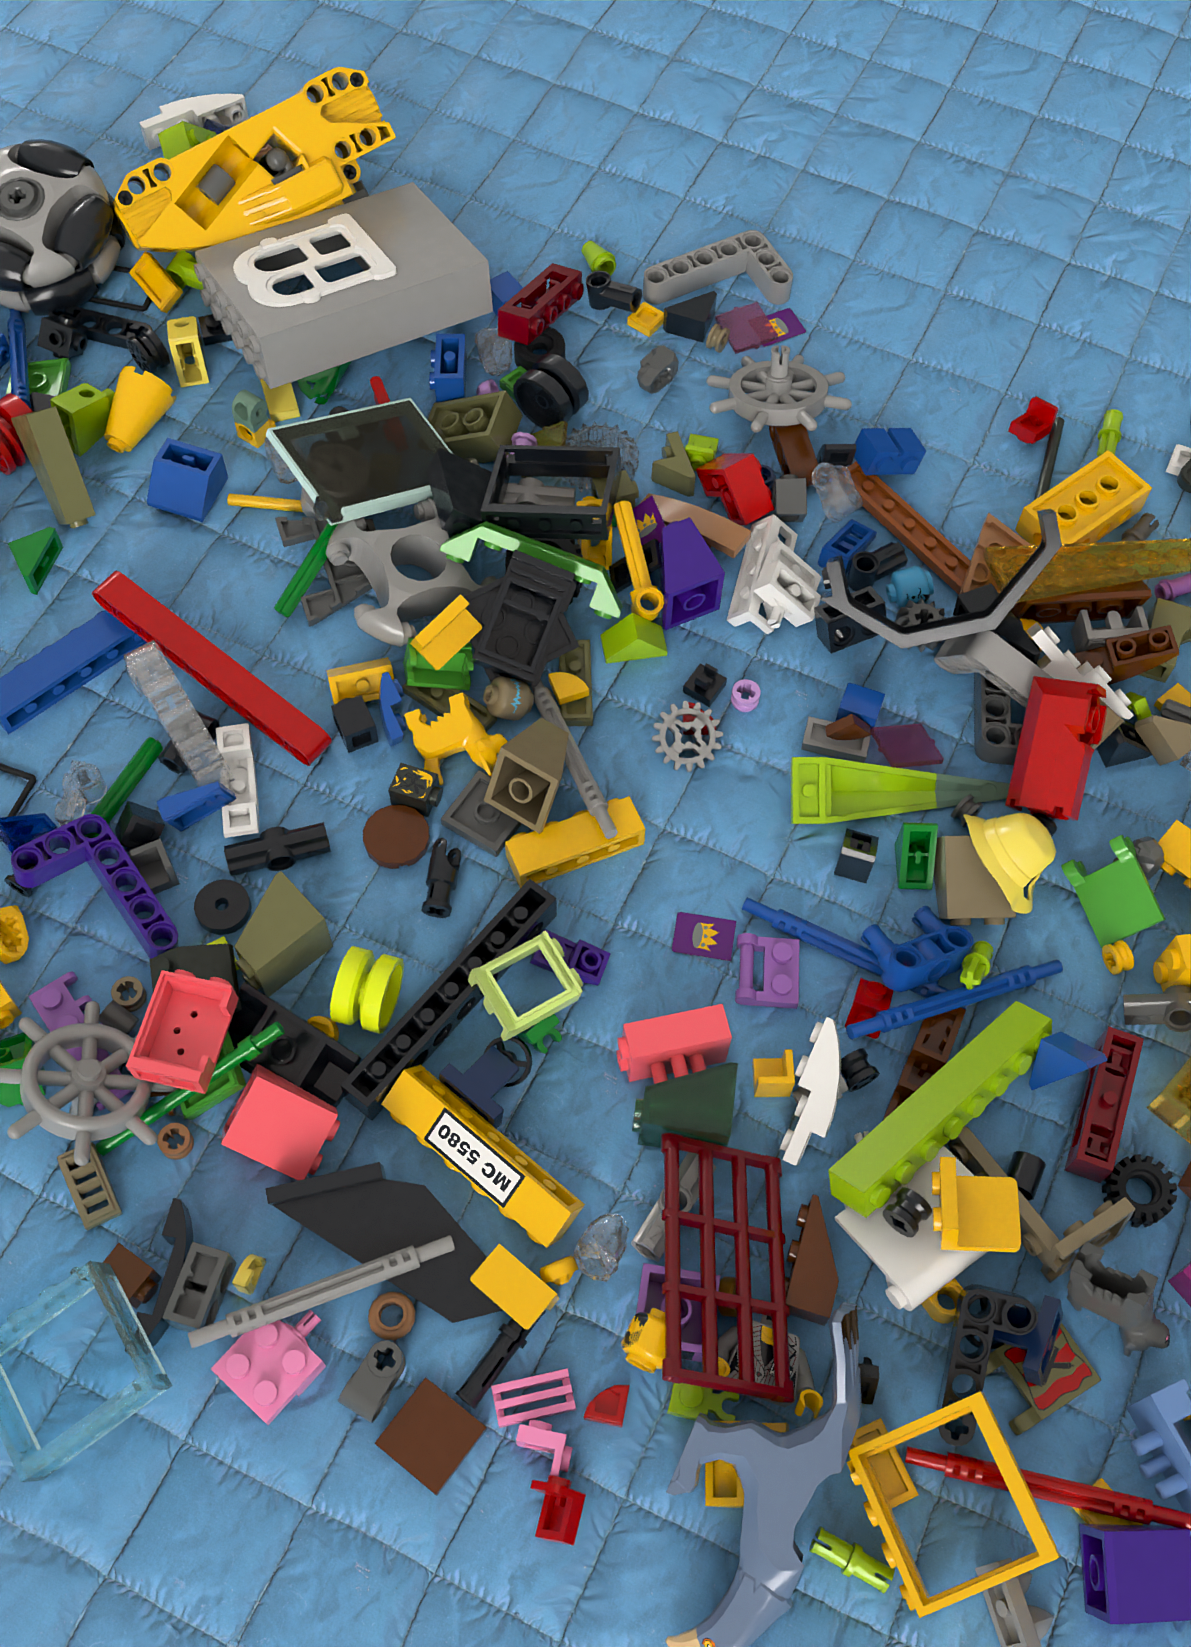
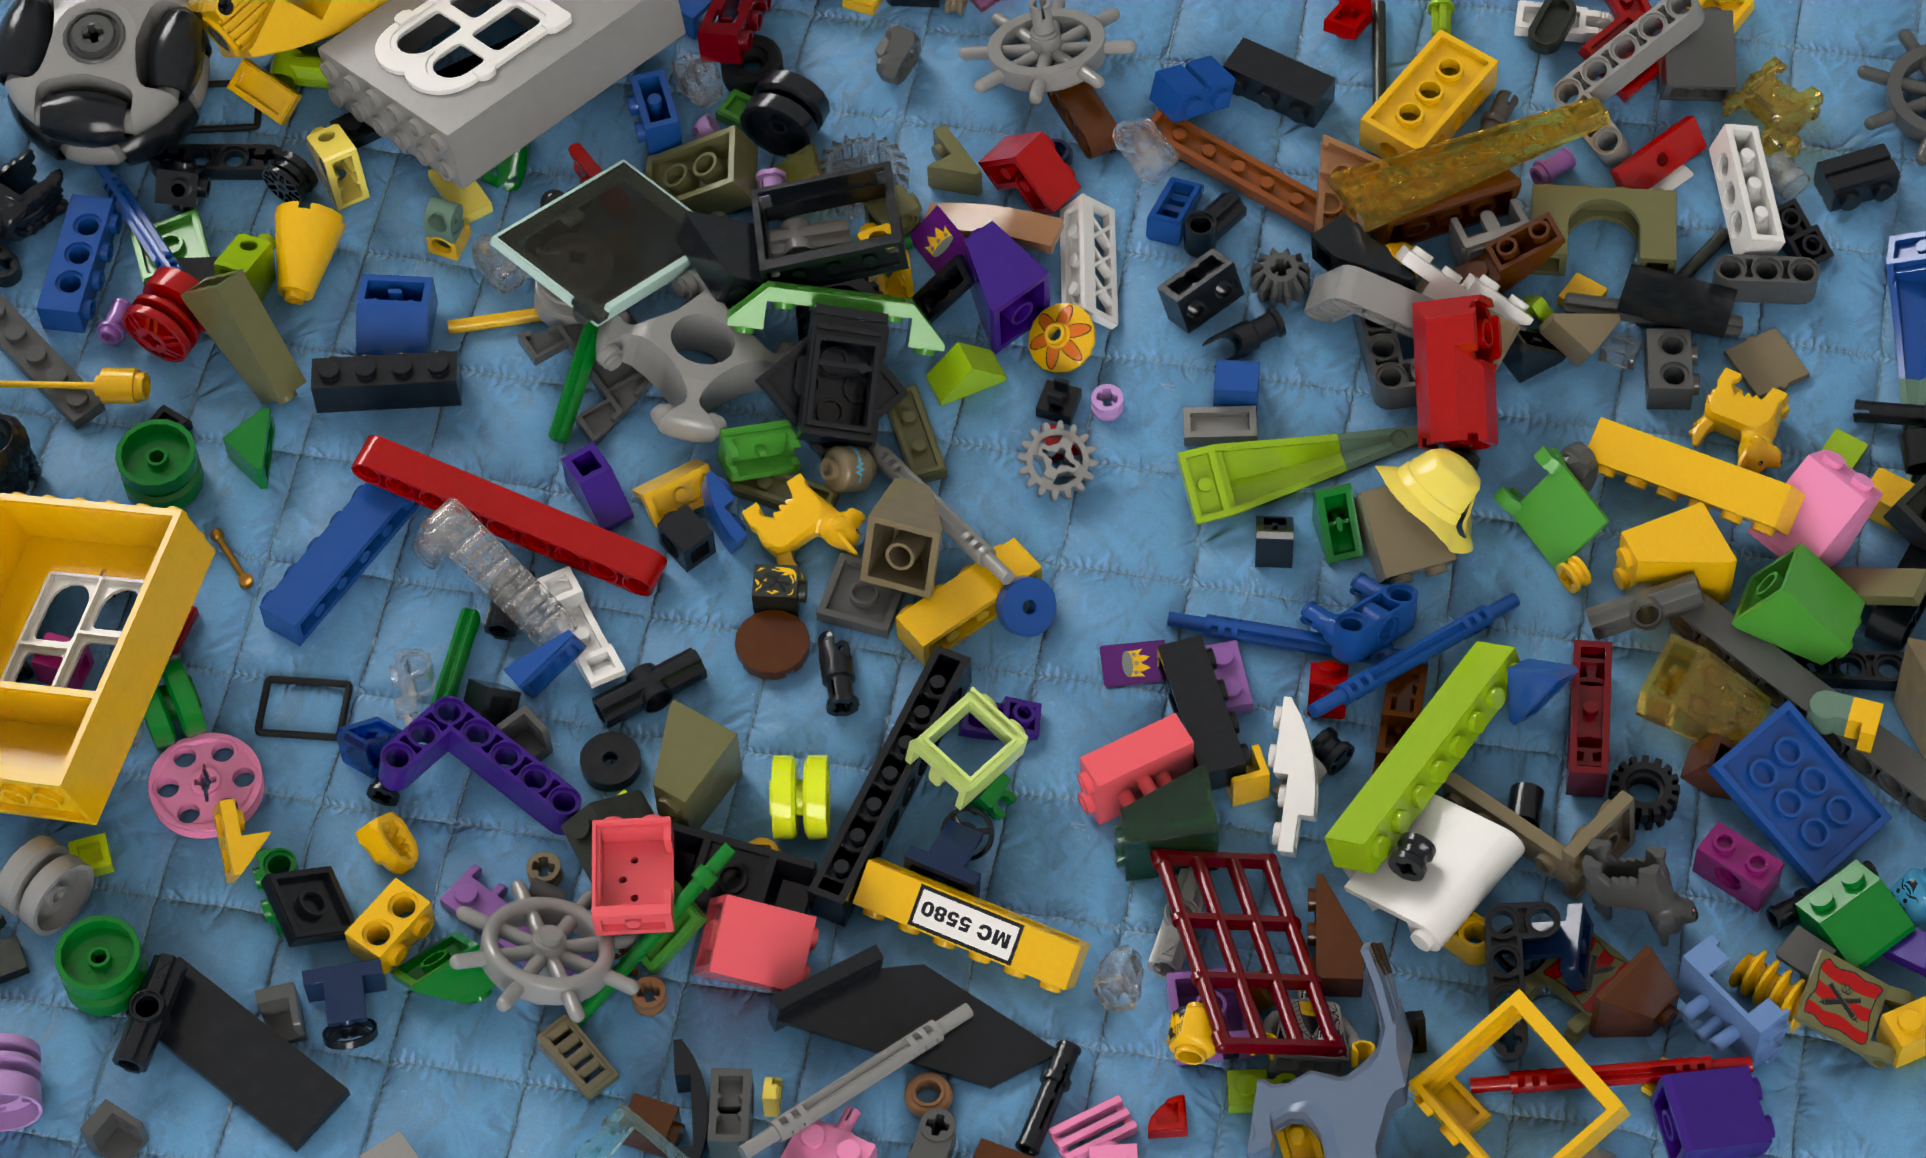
camera: 10 degrees left, 5 degrees down
yellow panel [410,594,482,670] -> none
yellow panel [470,1243,559,1330] -> none
yellow tile [539,1255,579,1286] -> none
yellow tile [548,672,590,705] -> none
yellow axle [613,500,664,622] -> none
lime bracket [685,433,719,471] -> none
white plate [753,540,821,628] -> none
dark grey brick [772,474,807,522] -> none
black slope [816,444,856,470] -> none
panel [820,508,1062,649] -> none
reddish brown tile [825,714,872,740] -> none
clear pink piece [871,724,944,768] -> none
dark azure head [886,566,934,609] -> none
yellow bracket [932,1157,1021,1252] -> none
dark grey bush [951,794,983,827] -> none
lime axle [960,941,994,989] -> none
none -> black brick [311,350,462,413]
none -> dark purple slope [561,442,634,531]
none -> blue piece [996,575,1056,637]
none -> yellow dish [1028,303,1096,374]
none -> black brick [1157,635,1251,793]
none -> black piece [1202,306,1287,368]
none -> black brick [1223,37,1335,128]
none -> reddish brown slope [1588,945,1680,1038]

